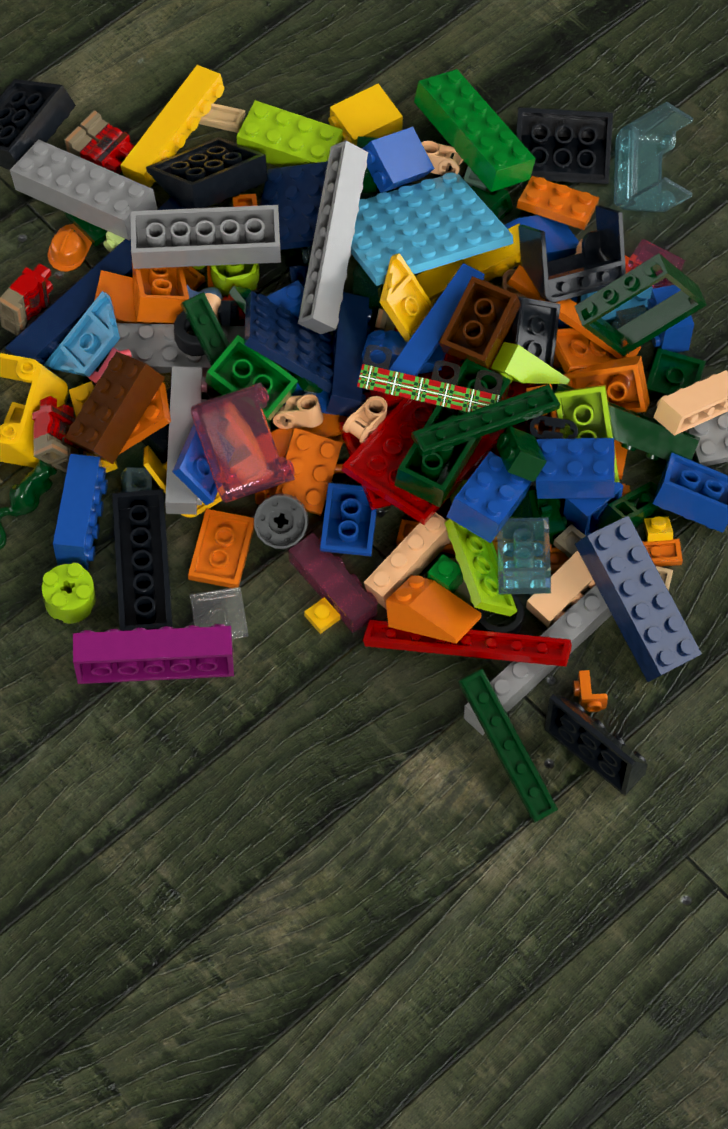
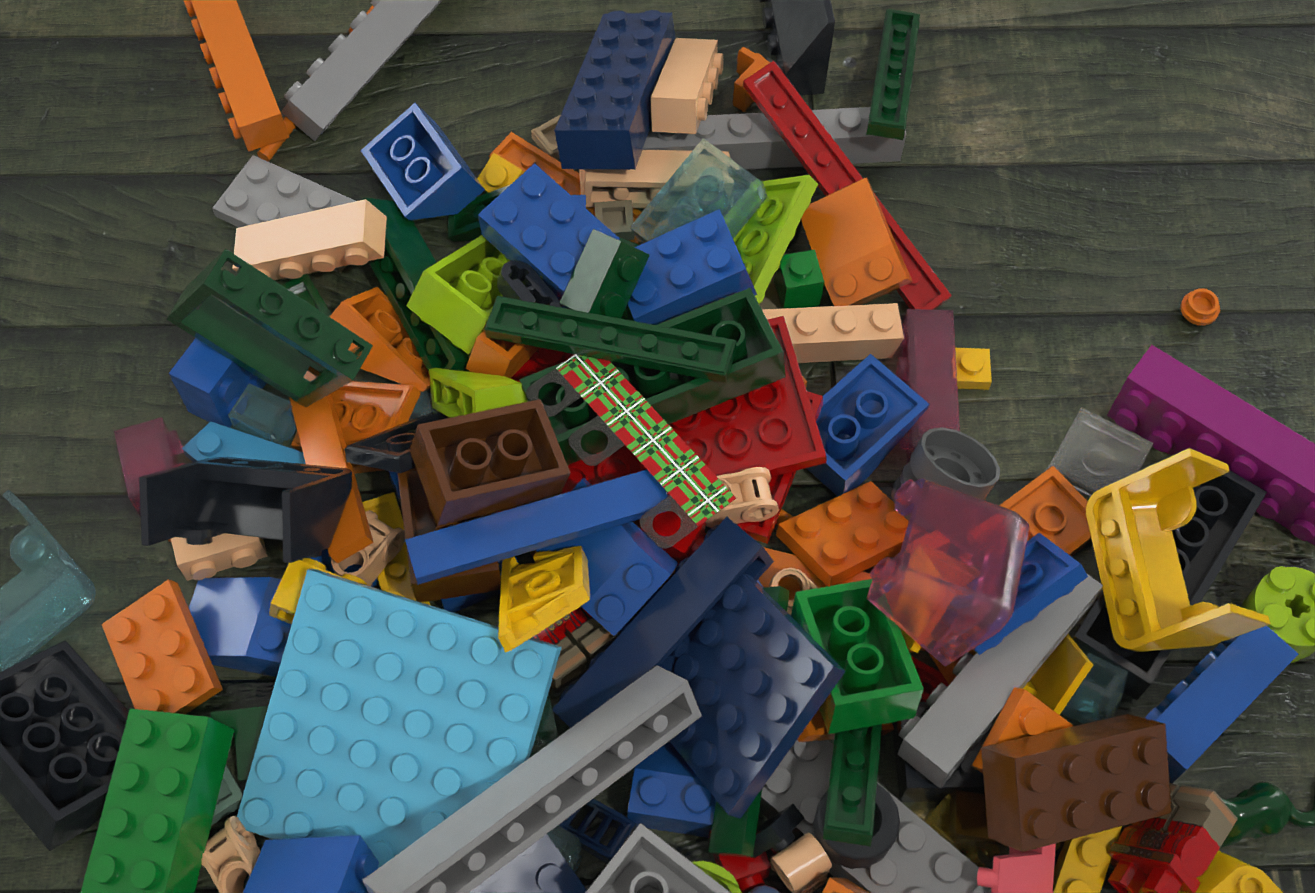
camera: 140 degrees left, 0 degrees up
none -> light nougat brick [651,38,723,134]
none -> yellow windscreen [1086,448,1271,652]
none -> orange plate [1180,289,1220,326]

